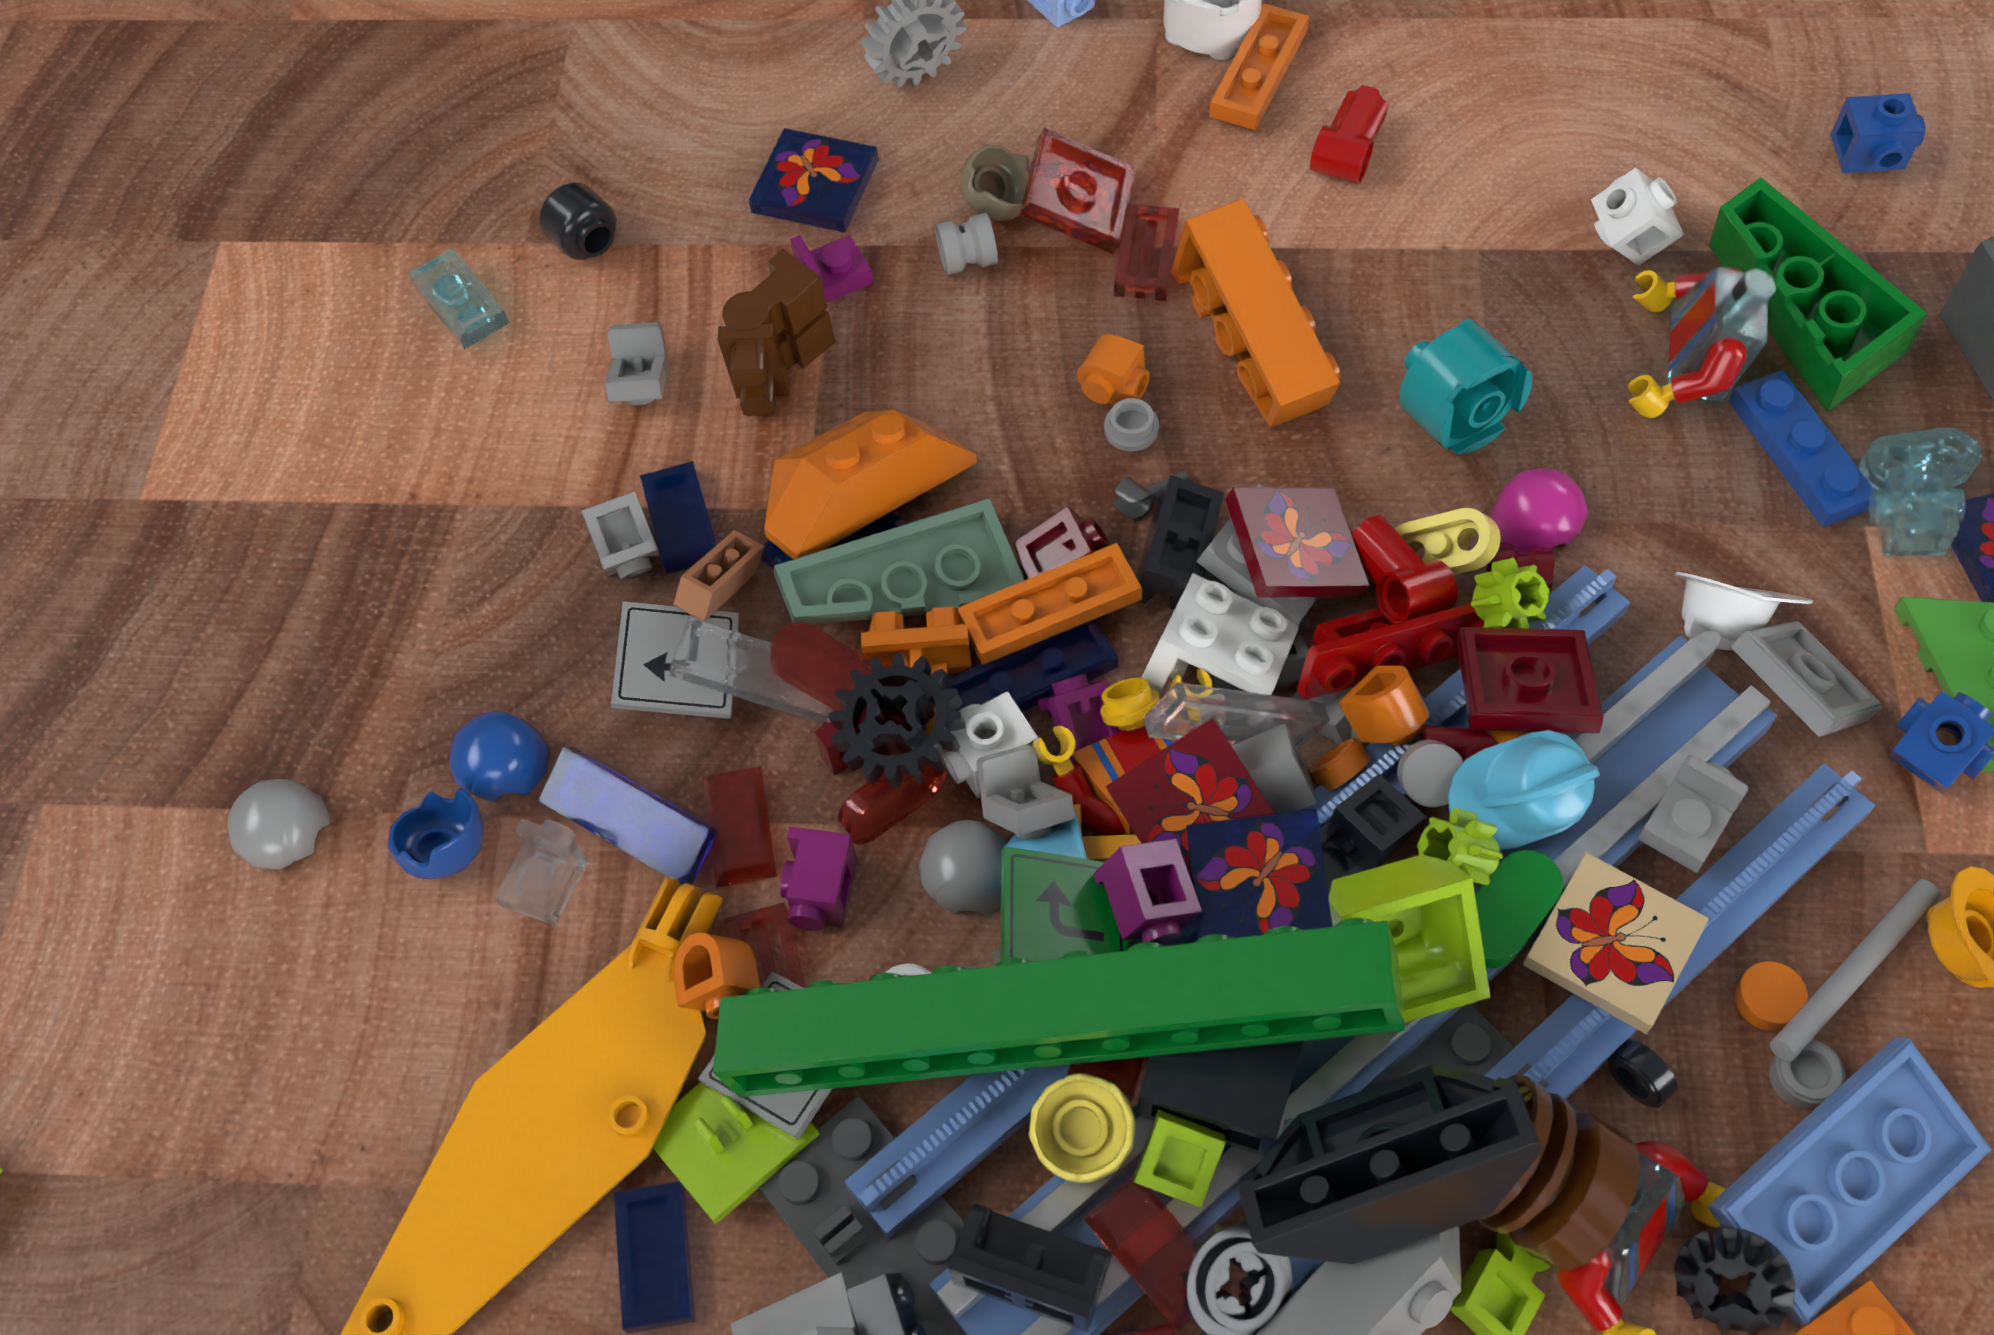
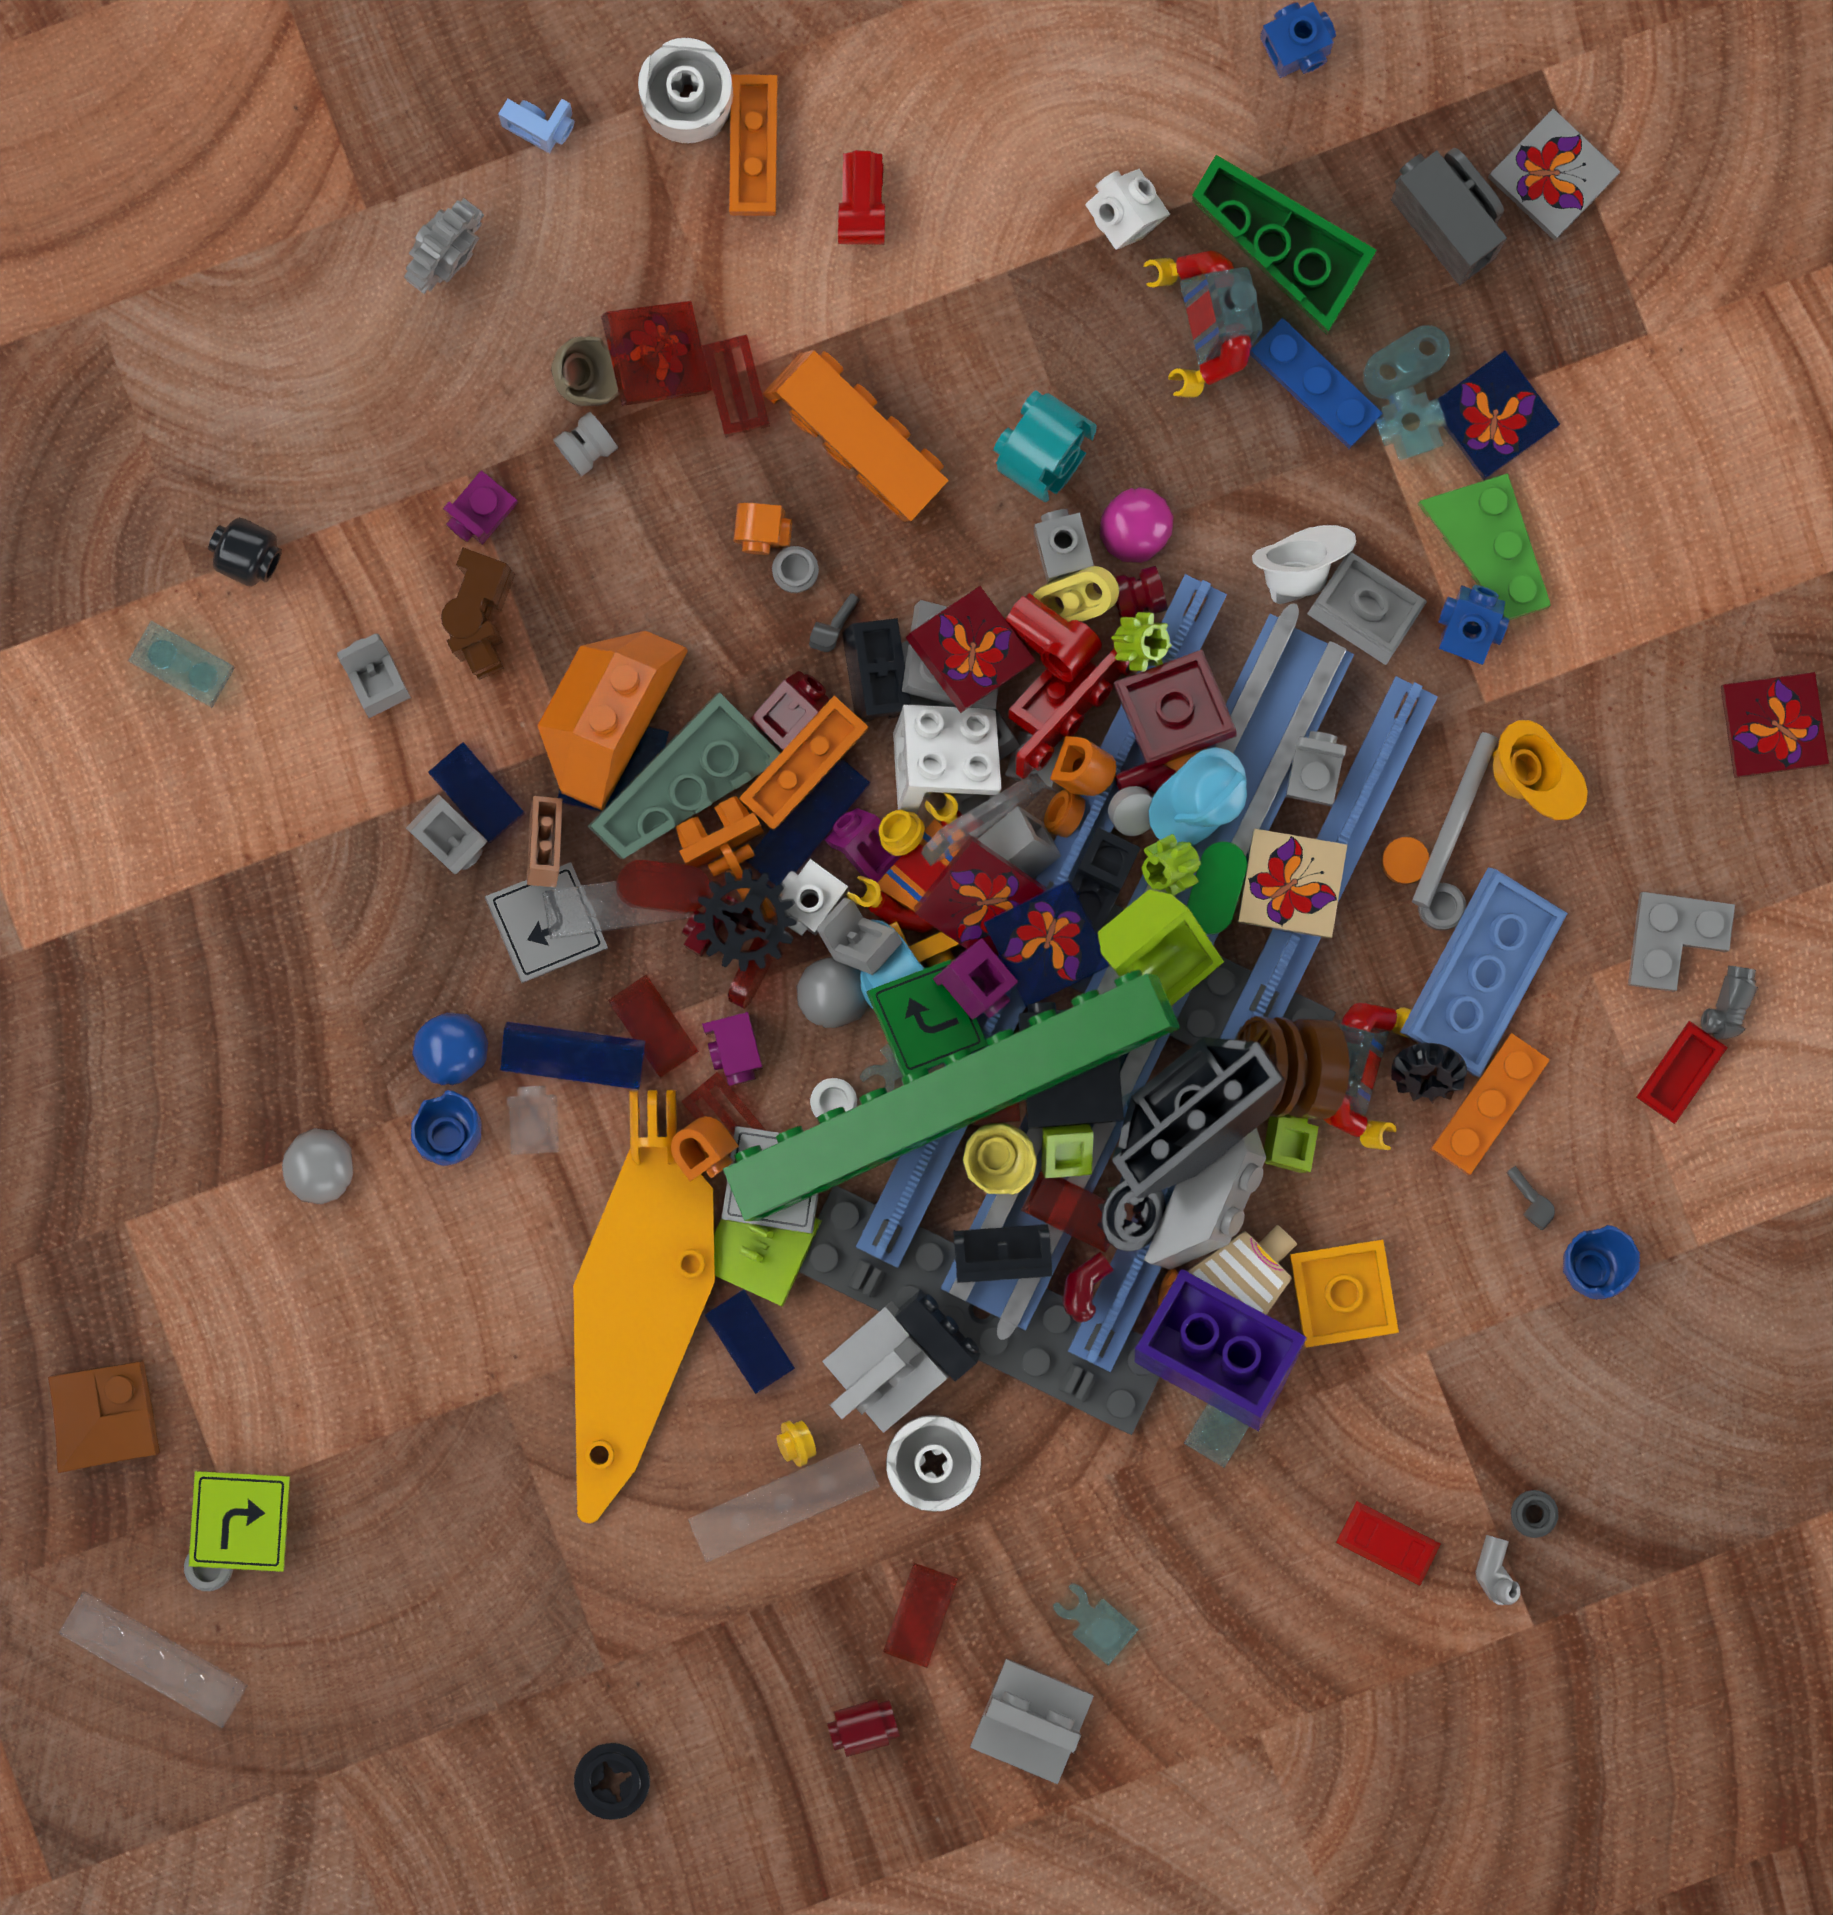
camera: 30 degrees left, 25 degrees up
clear blue tile [748,128,879,233] -> none
black tile [1608,1039,1678,1108] -> none
none -> light grey brick [1033,509,1094,583]

